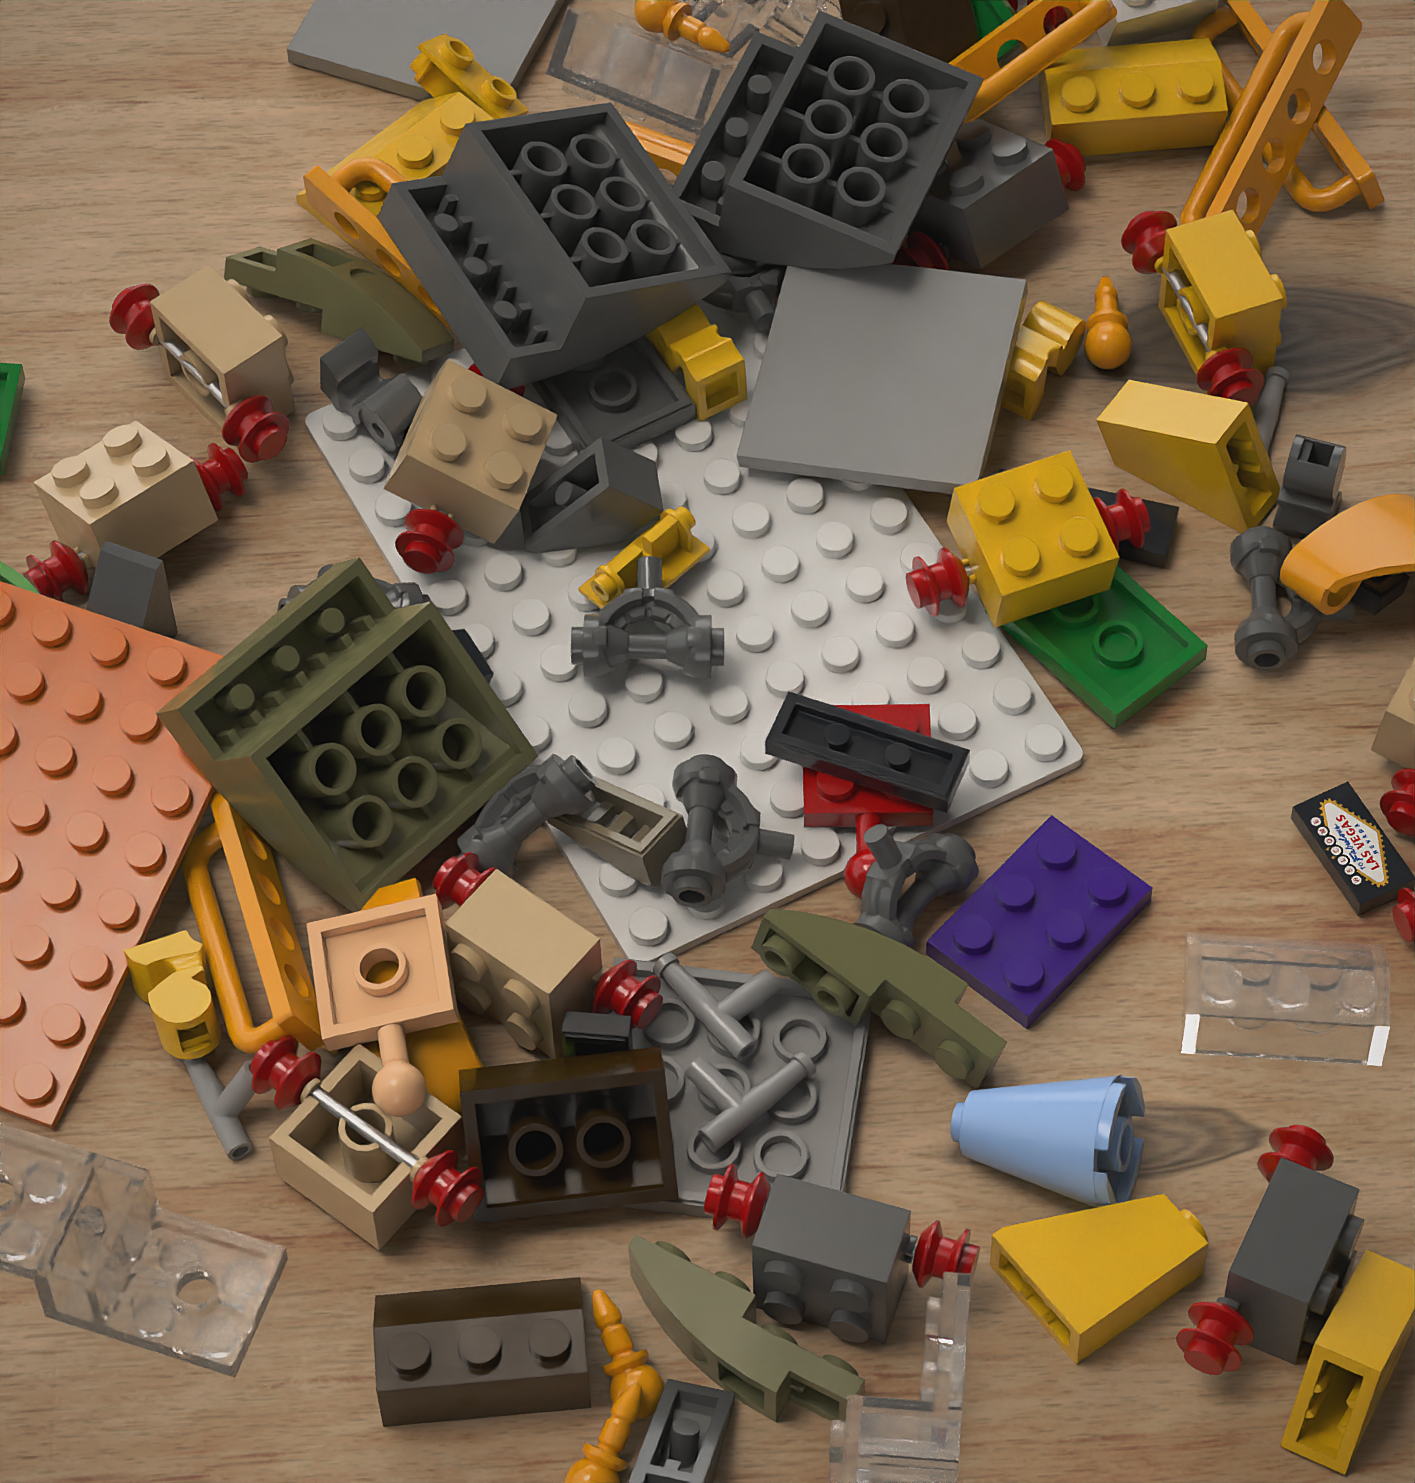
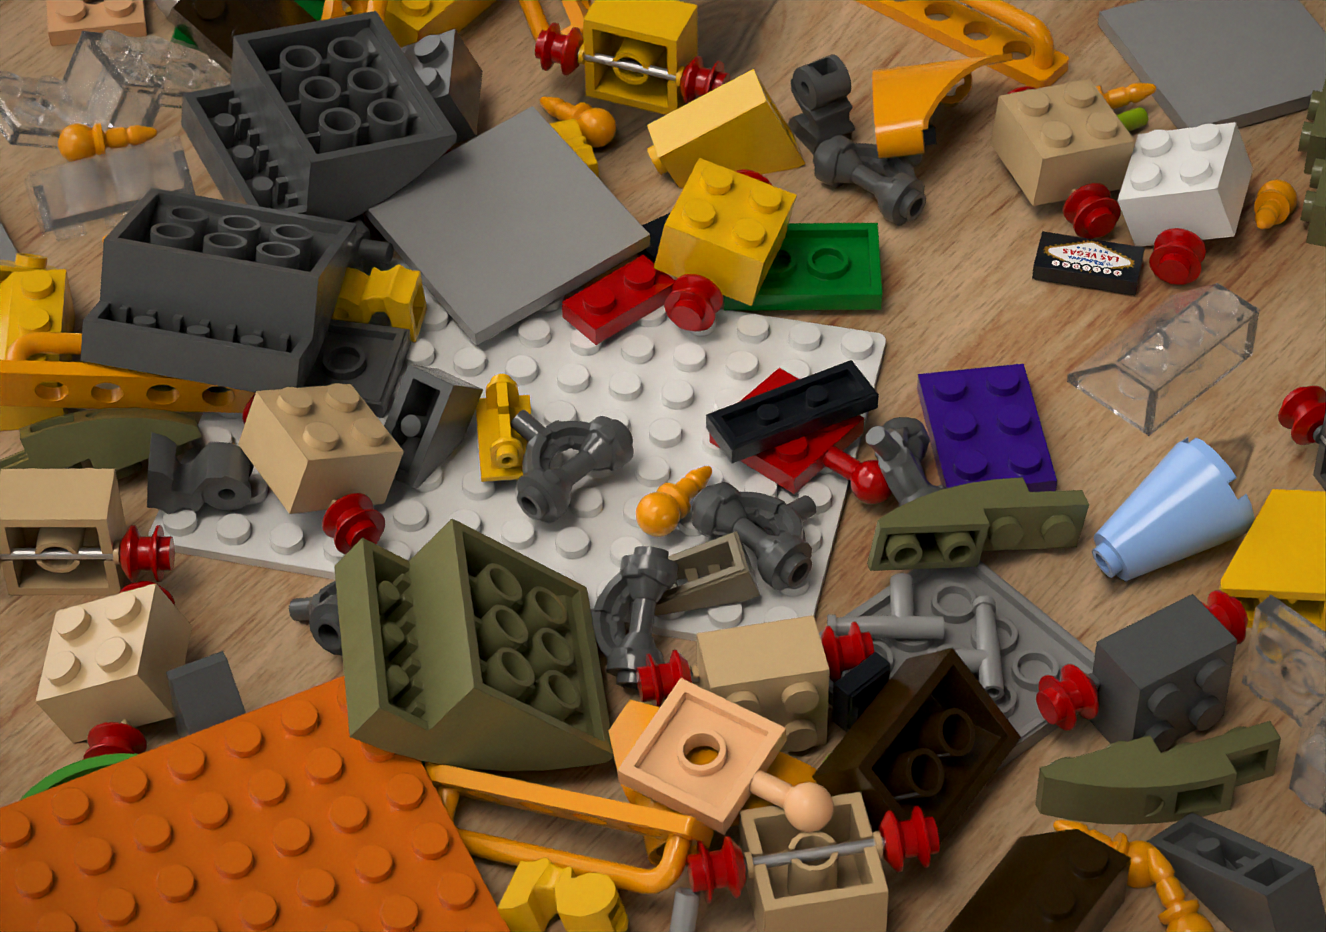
camera: 50 degrees left, 10 degrees down
none -> red plate [562,255,675,345]
none -> light orange bar [636,466,712,537]

